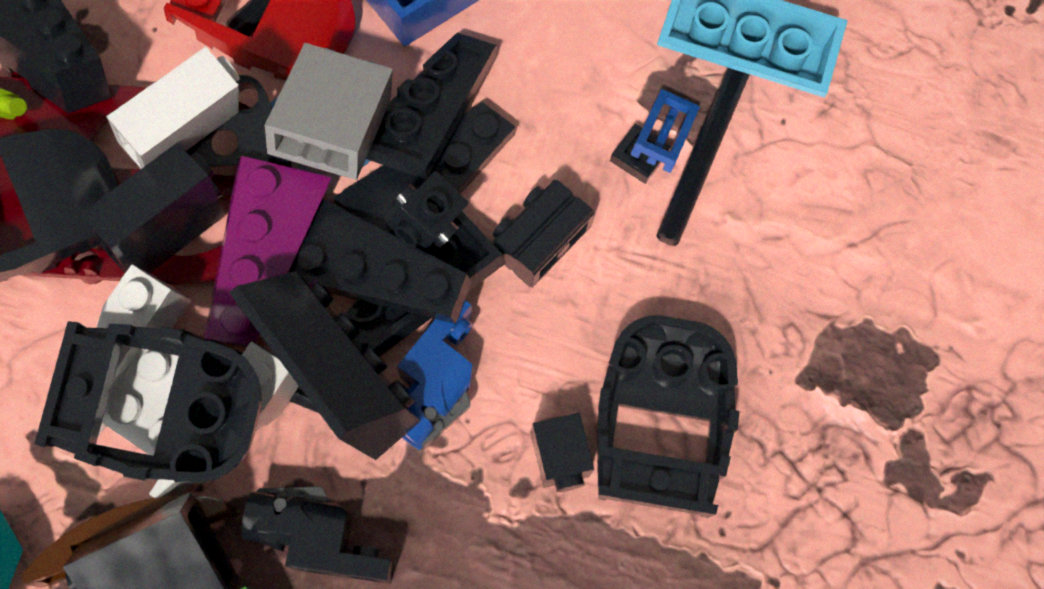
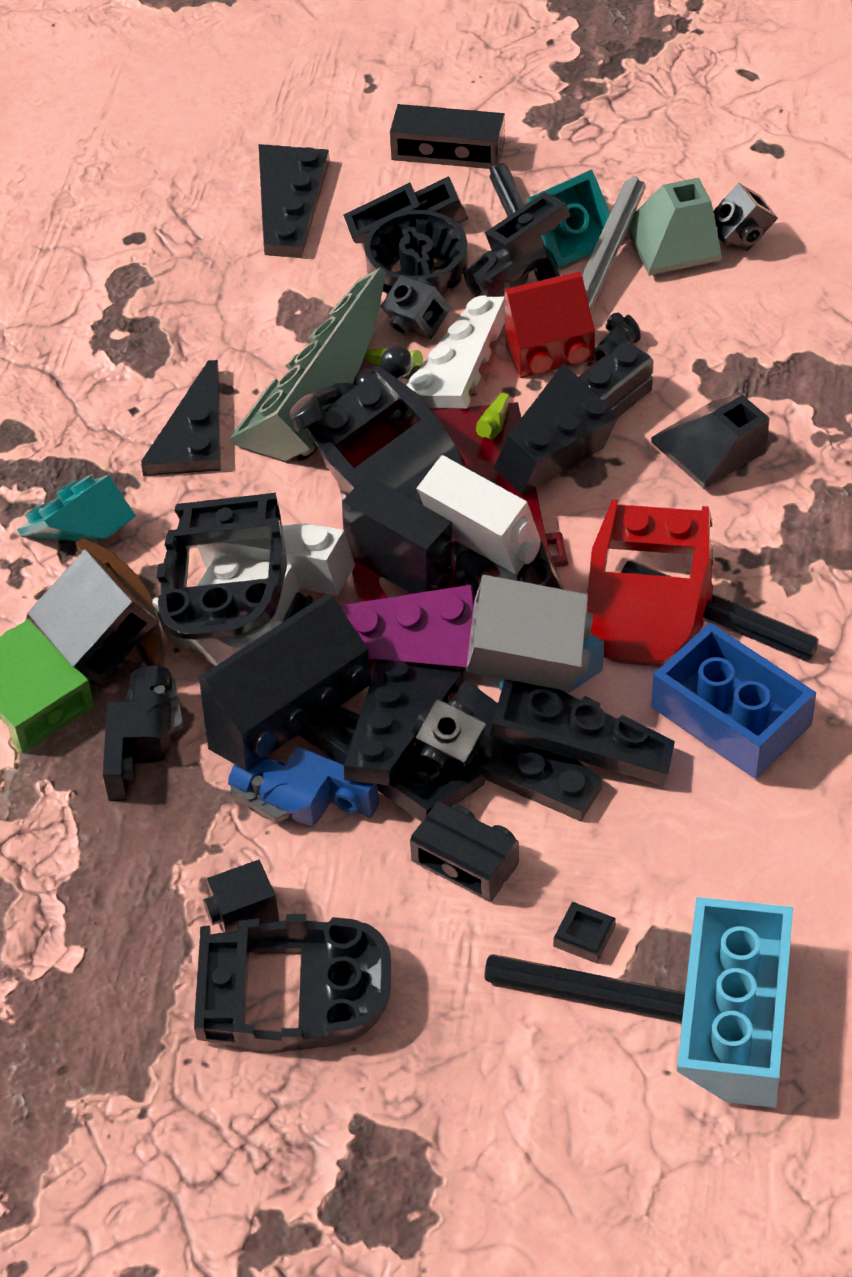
camera: 90 degrees right, 20 degrees down
blue tile [630,89,700,173] -> none

